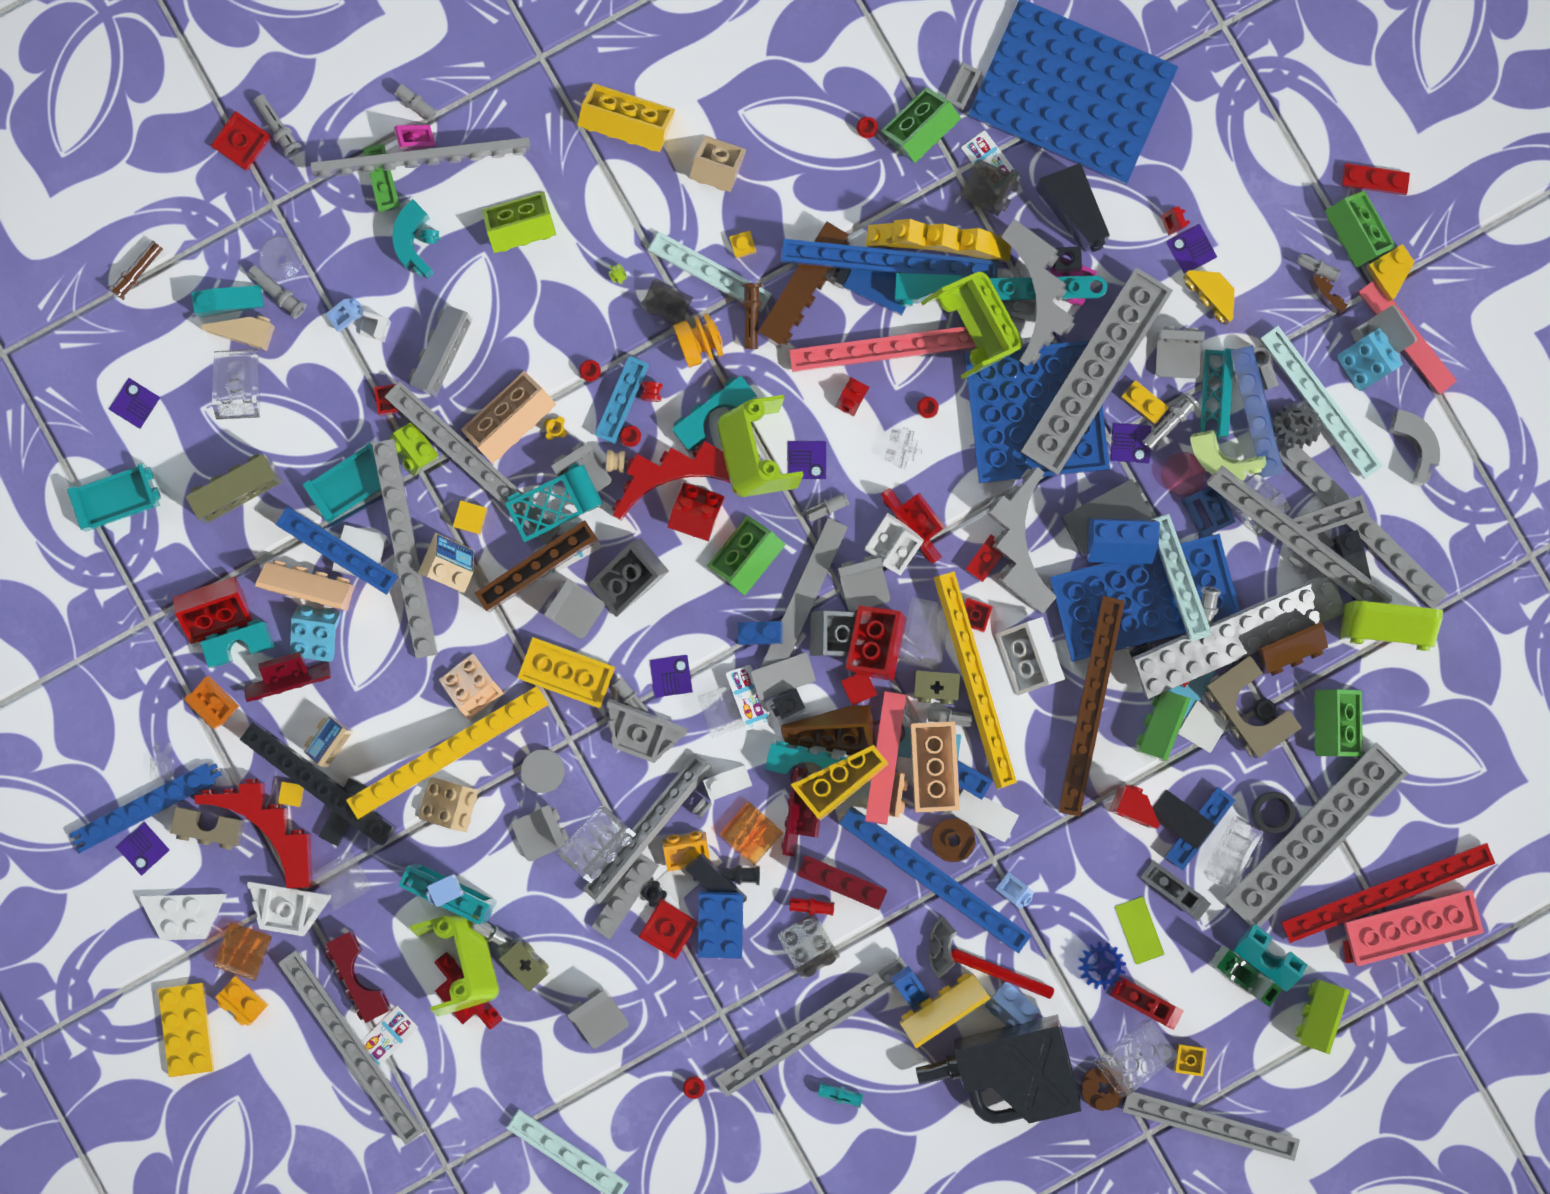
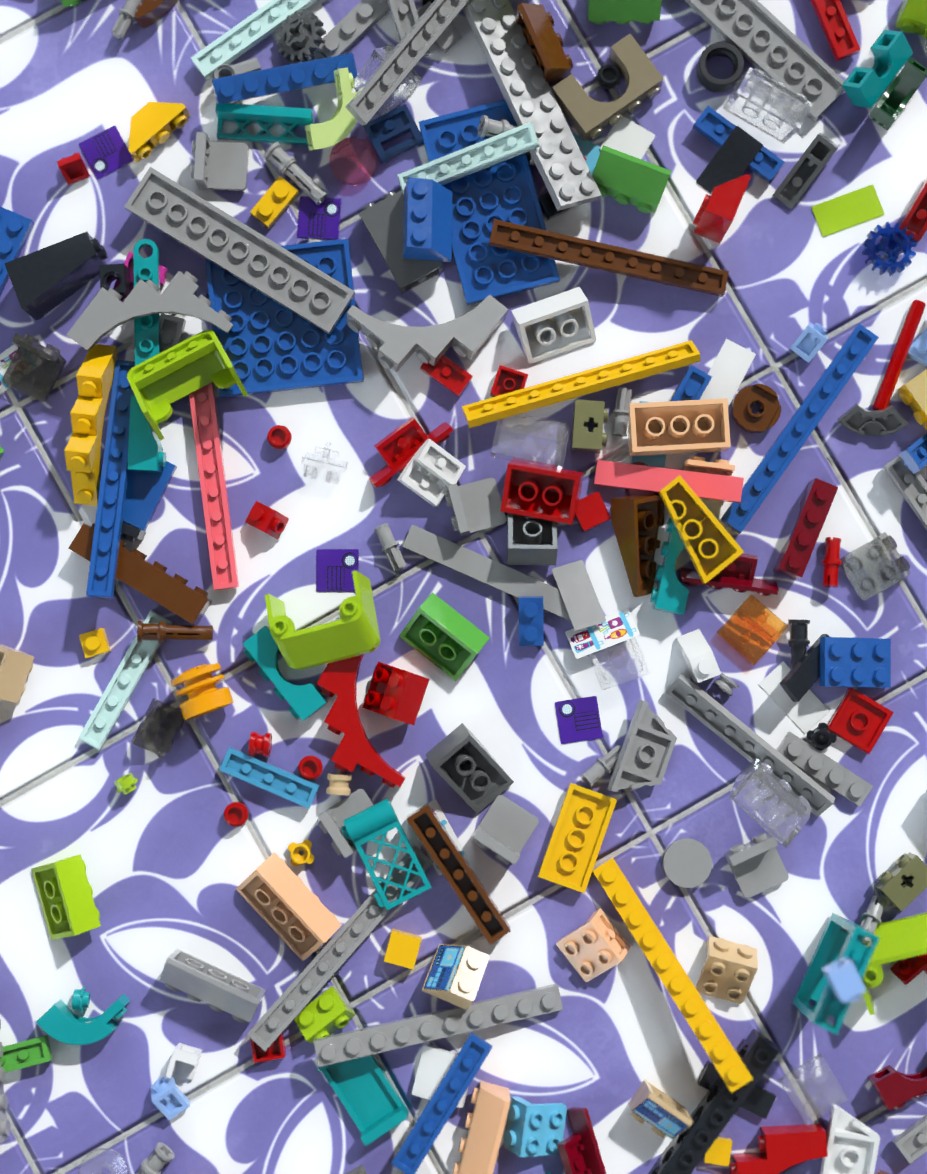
camera: 90 degrees left, 0 degrees up
light orange bracket [663,831,711,872] -> none
black brick [770,688,805,720] -> none

